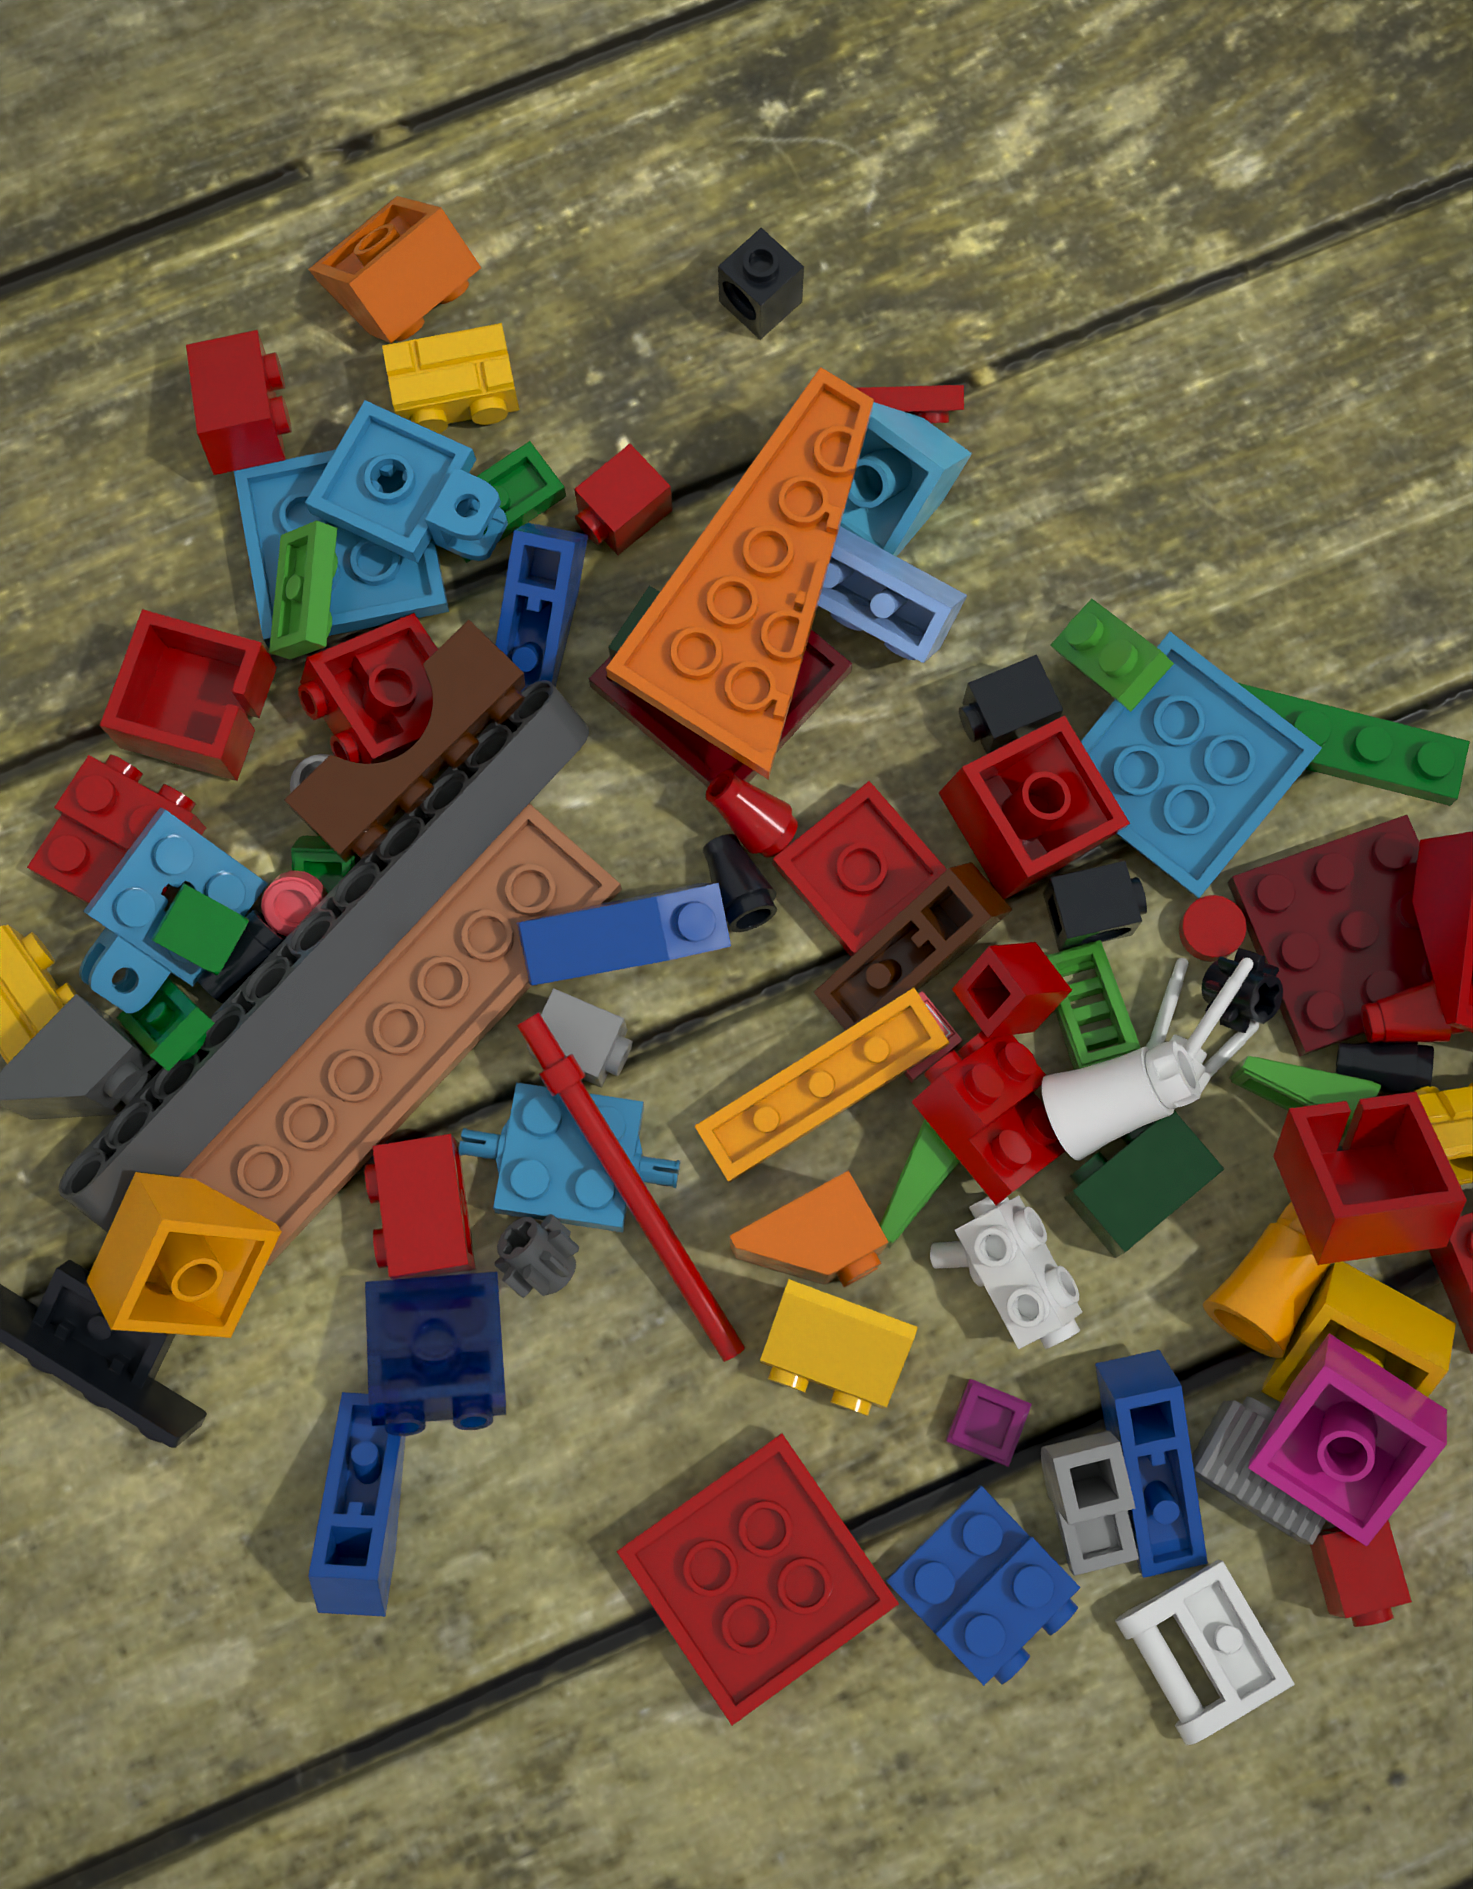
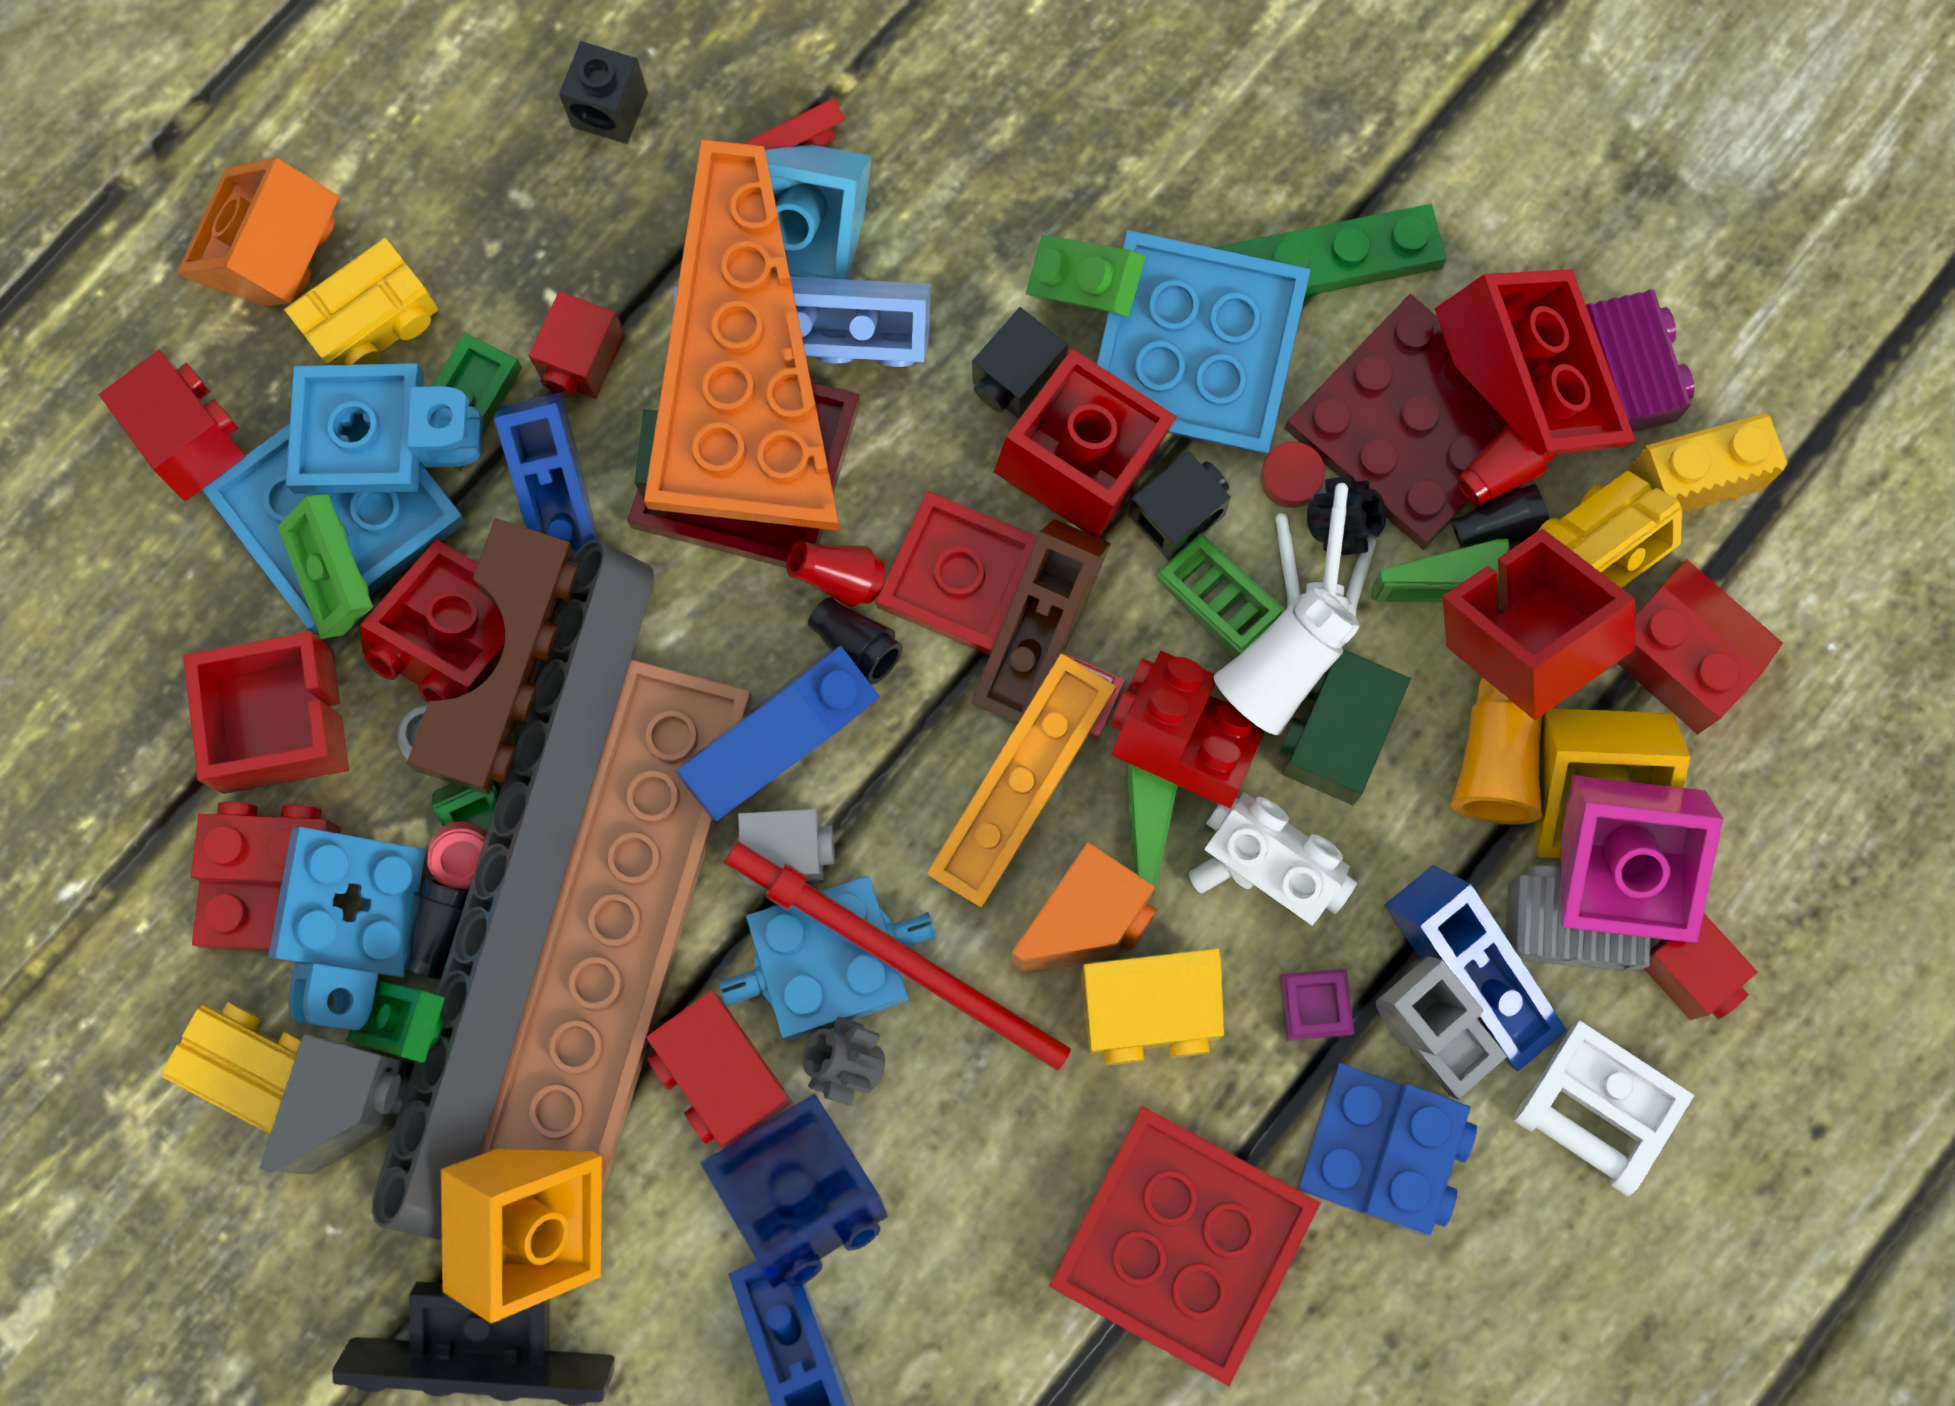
camera: 25 degrees left, 0 degrees up
green slope [151,883,249,976] -> none
red brick [952,942,1072,1038] -> none

